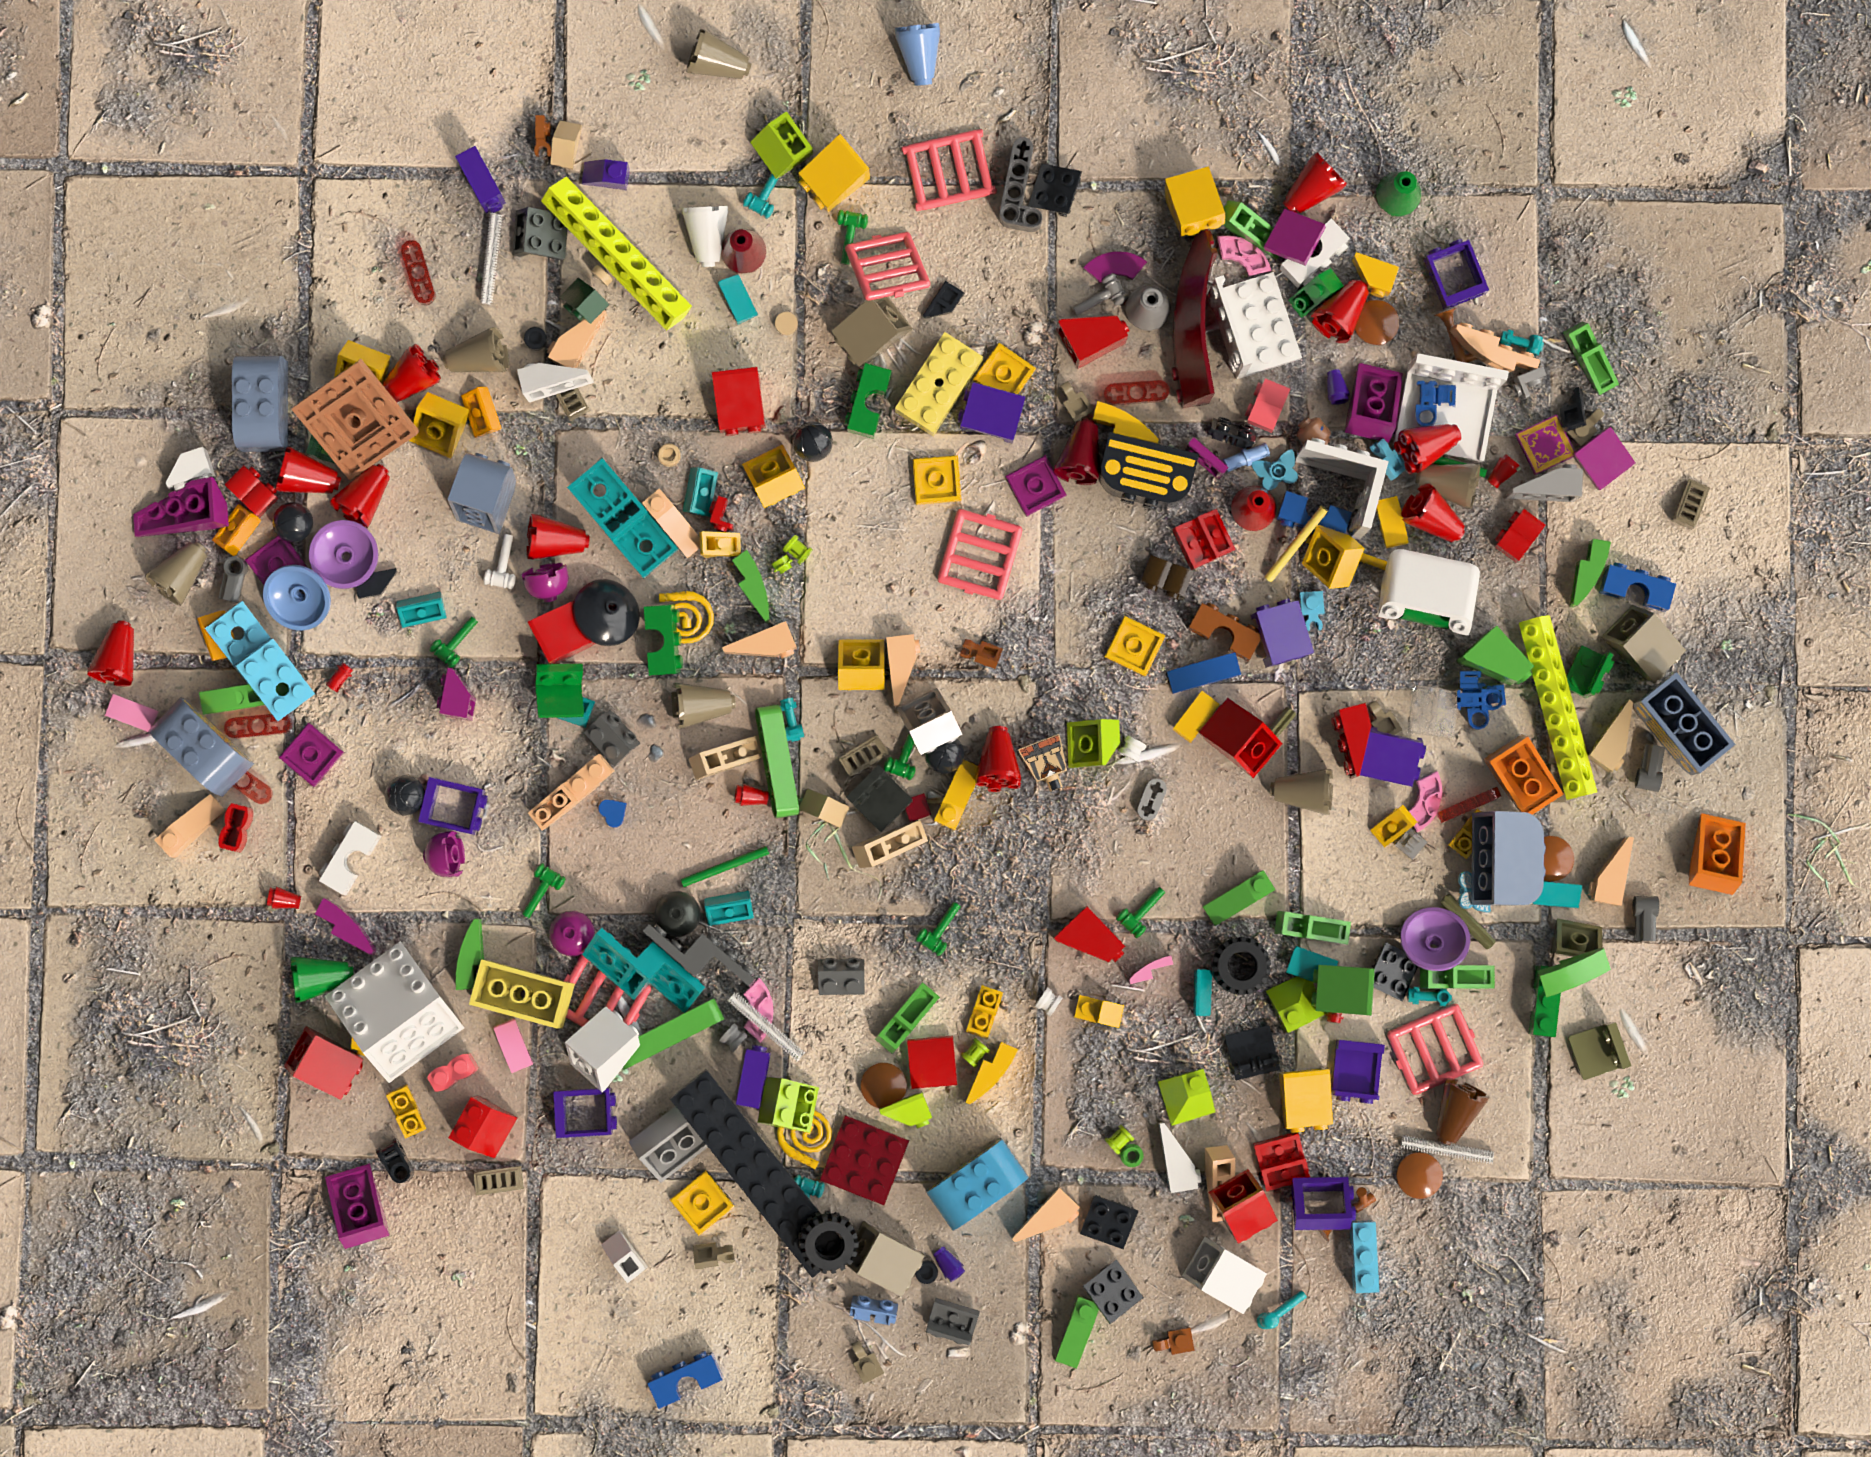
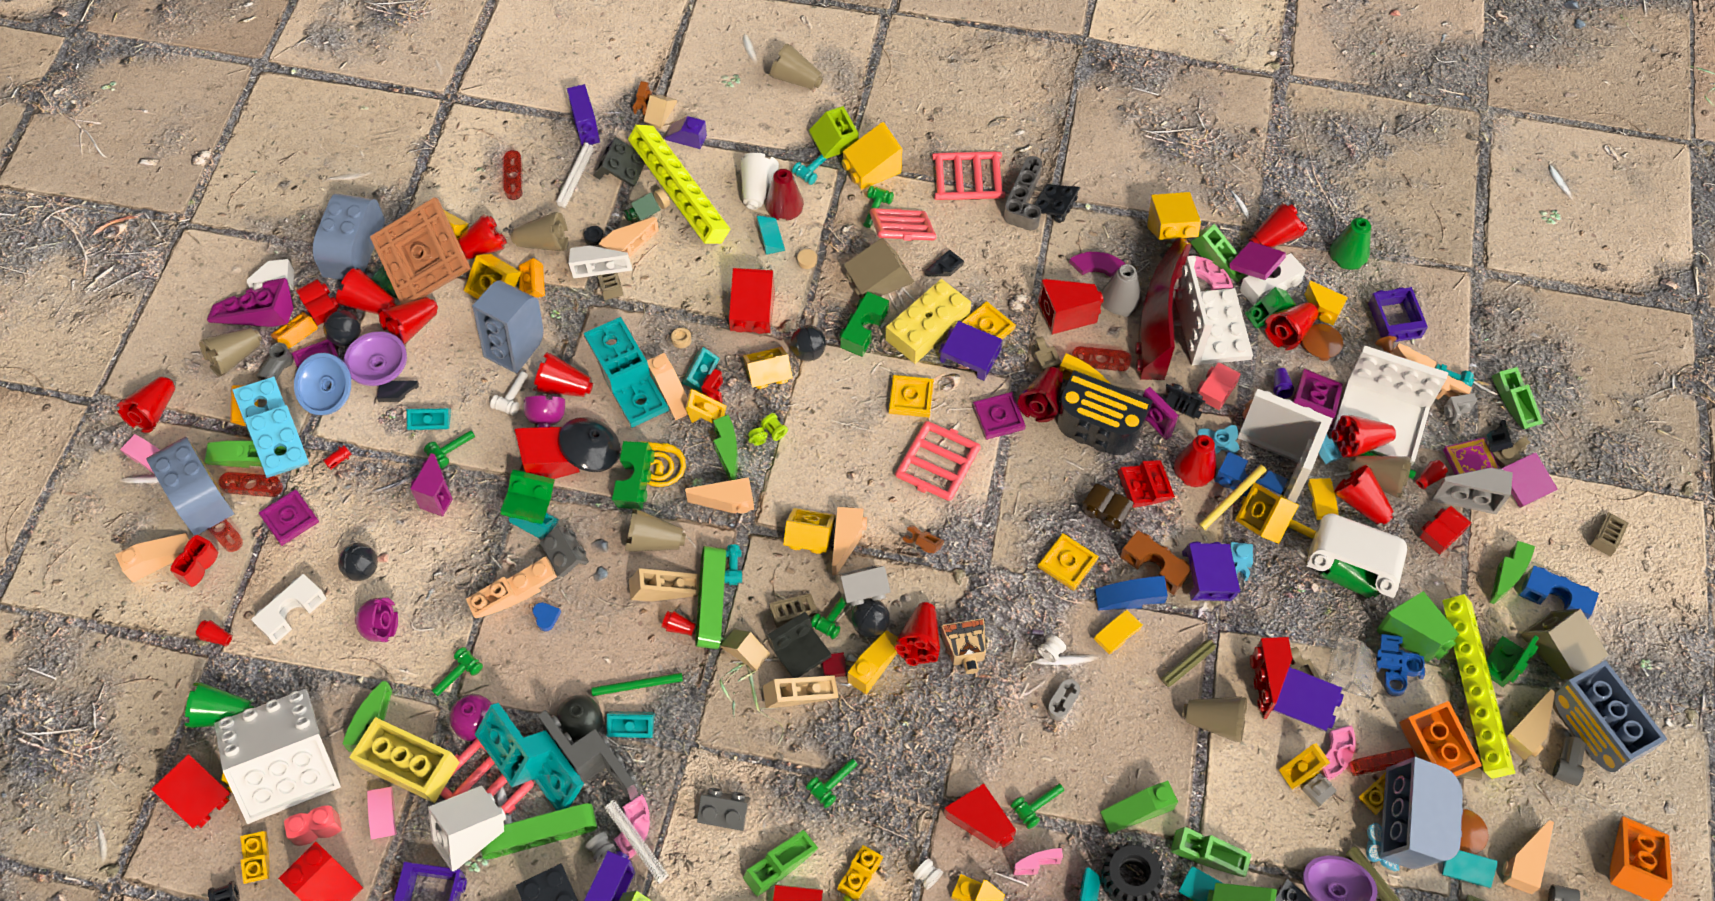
camera: 15 degrees right, 25 degrees down
magenta slope [315,898,376,955] -> none
dark purple window [418,777,488,835] -> none
medium blue cone [895,23,940,86] -> none
lime slope [1067,719,1120,768] -> none
light grey piece [1073,274,1128,315] -> none
red slope [1198,697,1283,779] -> none
light blue pin [1222,442,1270,473] -> none
blue piece [1416,381,1456,427] -> none

